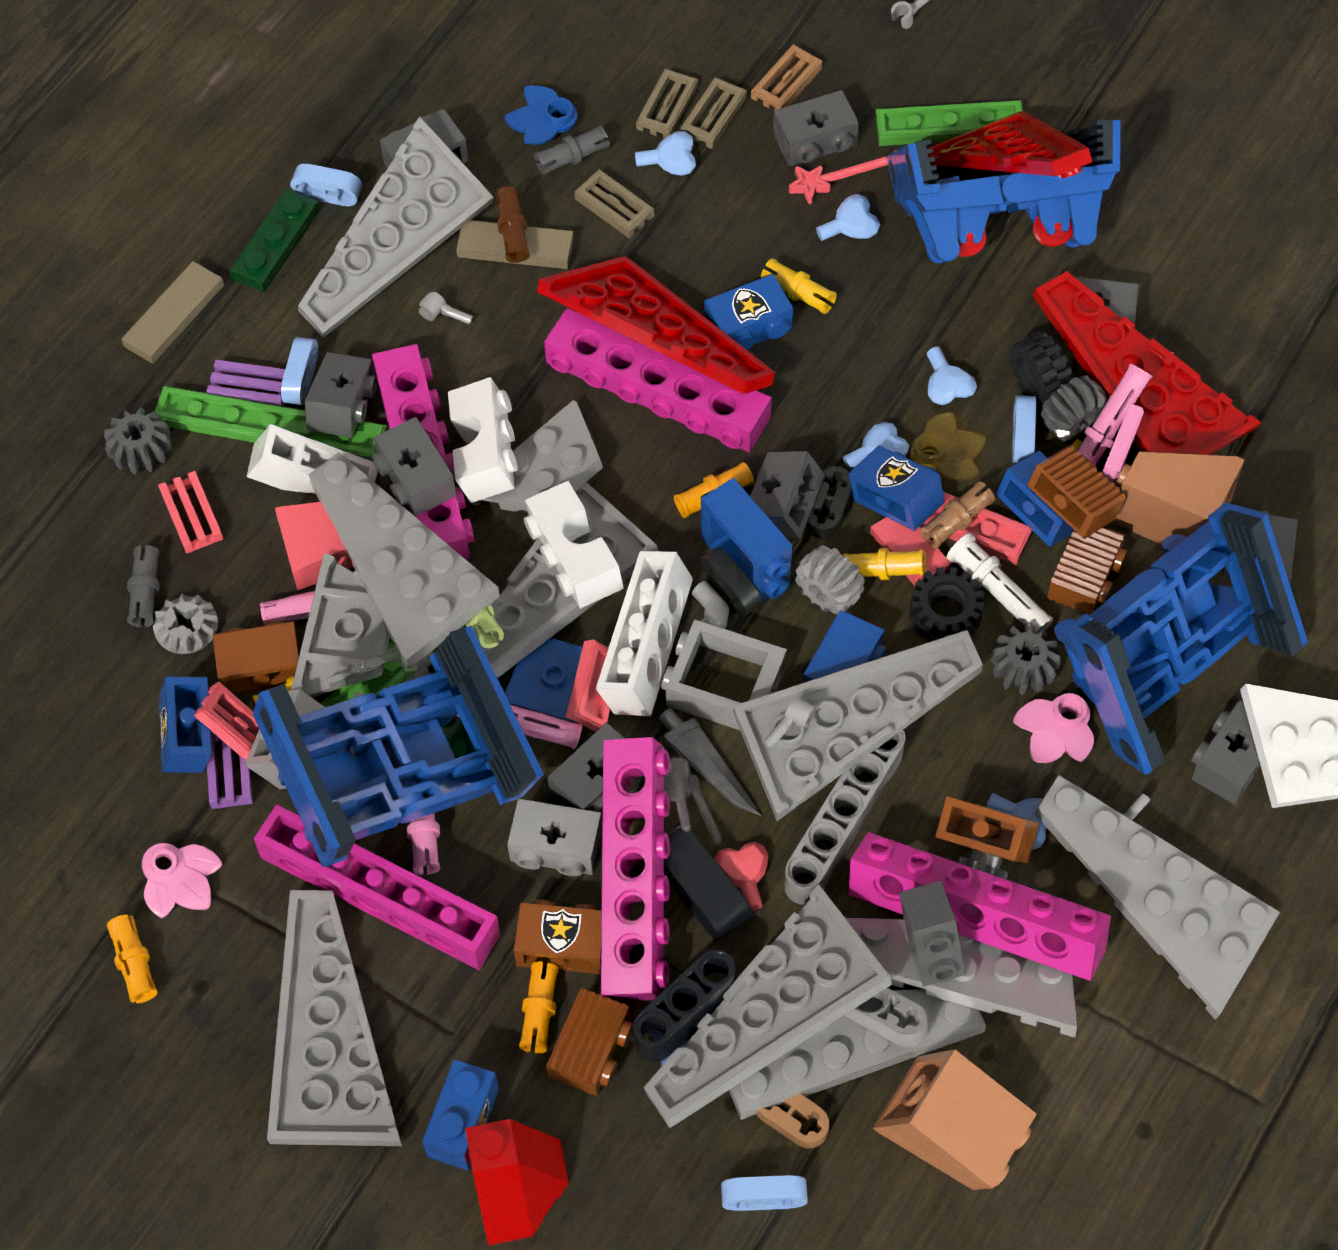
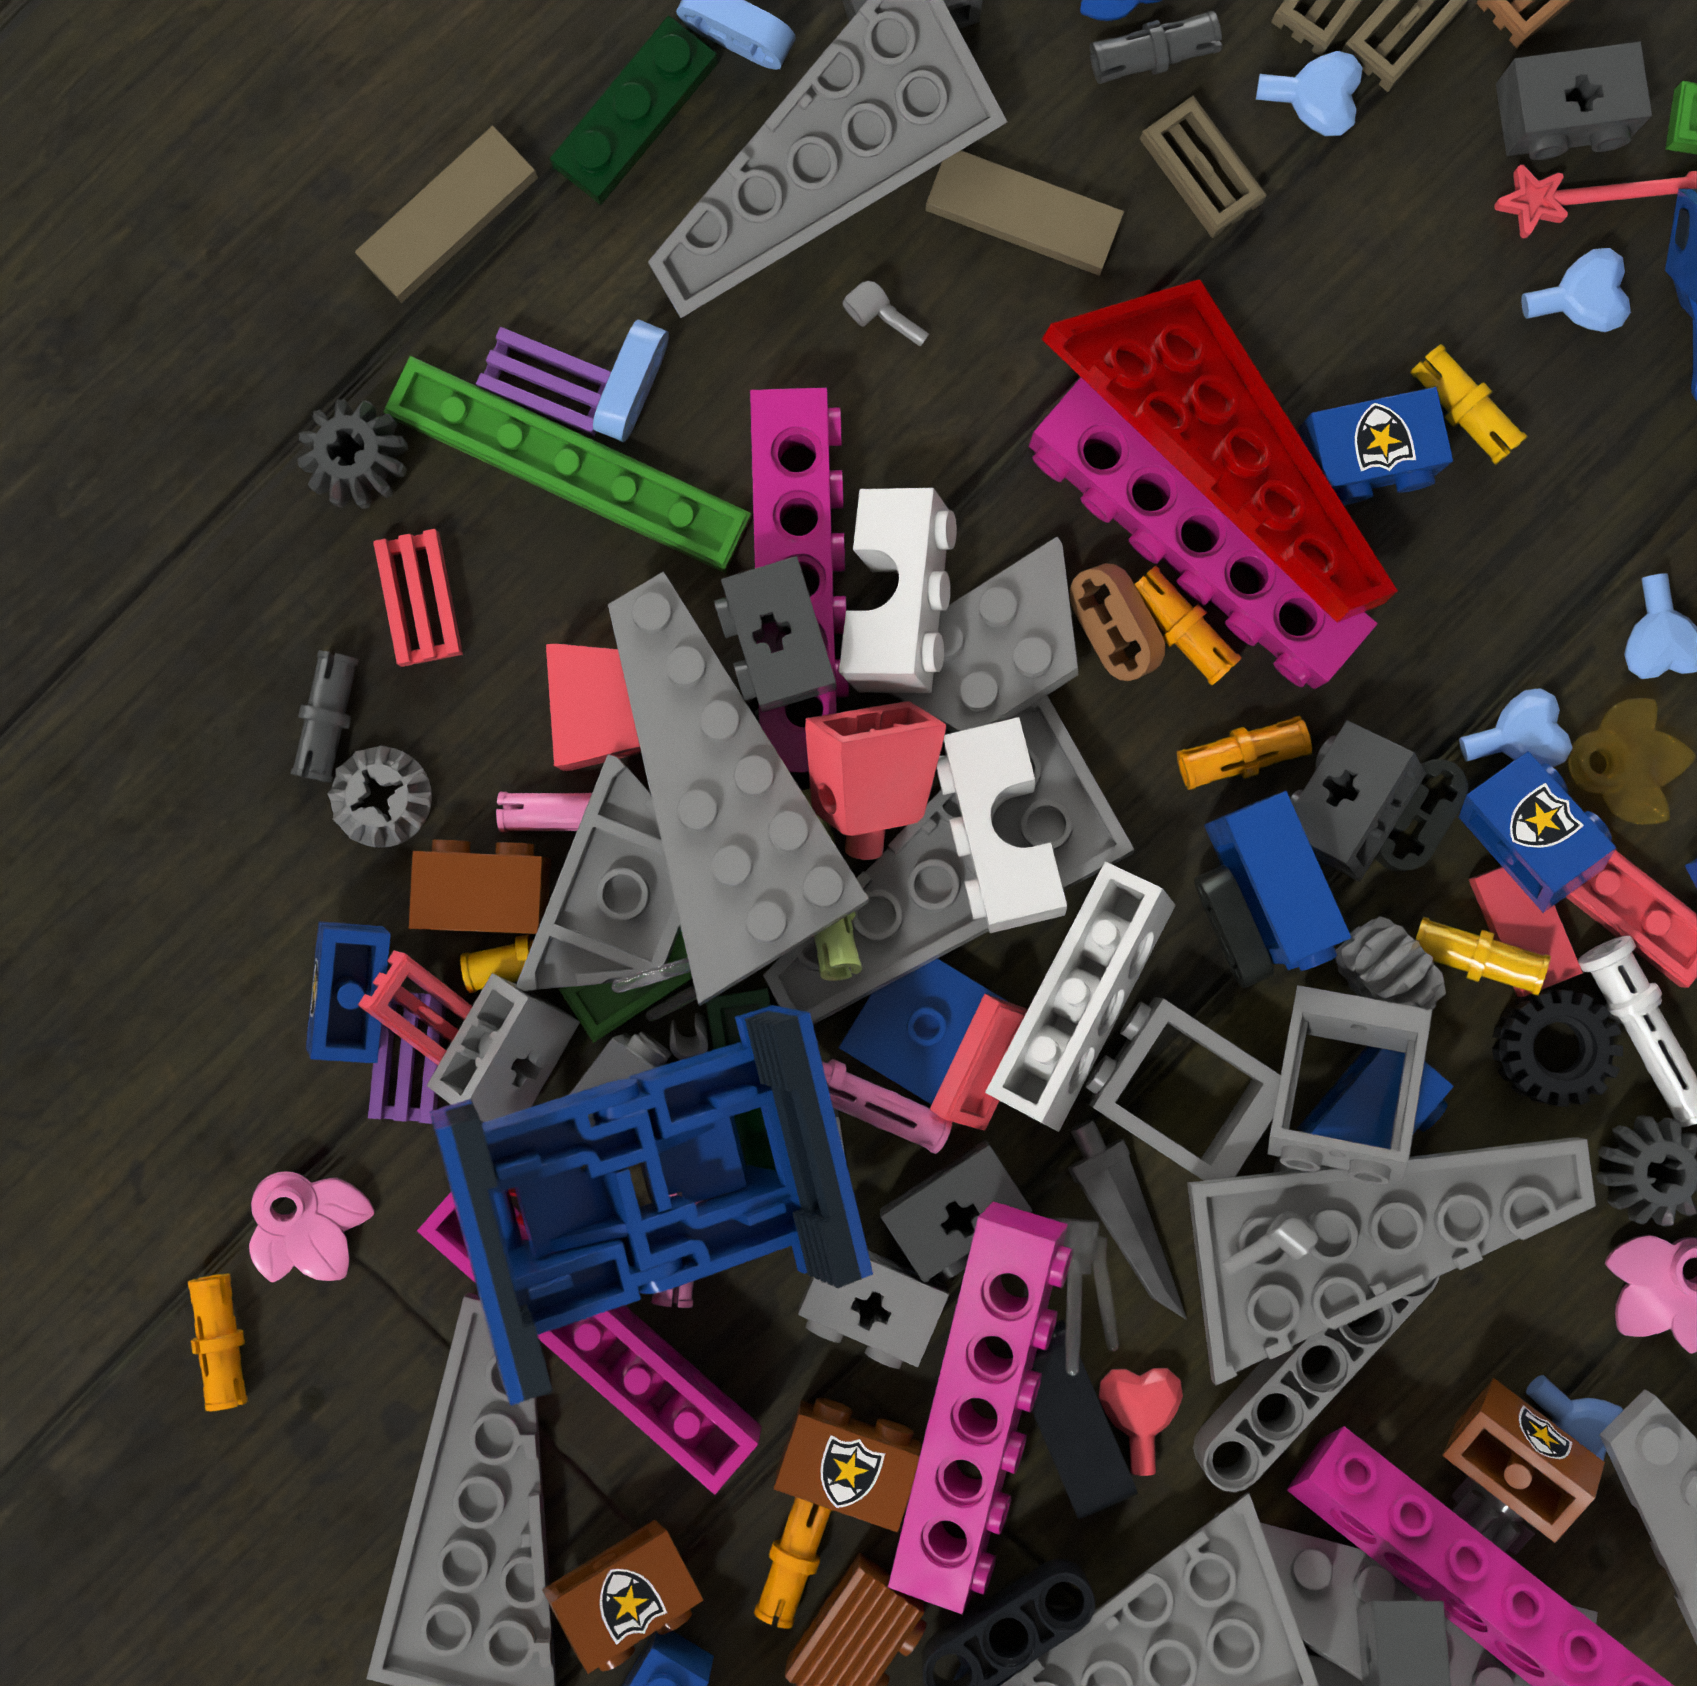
camera: 15 degrees right, 25 degrees up
white slope [246,424,378,494] -> none
dark grey brick [305,352,378,438] -> none
reddish brown pin [495,186,530,263] -> none
light grey arm [692,581,729,629] -> none
medium nougat pin [920,482,995,549] -> none
none -> dark orange brick [542,1520,703,1674]
none -> coral torso [805,701,946,860]
none -> medium nougat beam [1070,563,1165,681]
none -> light orange pin [1134,565,1242,686]
none -> light grey window [1267,985,1432,1185]

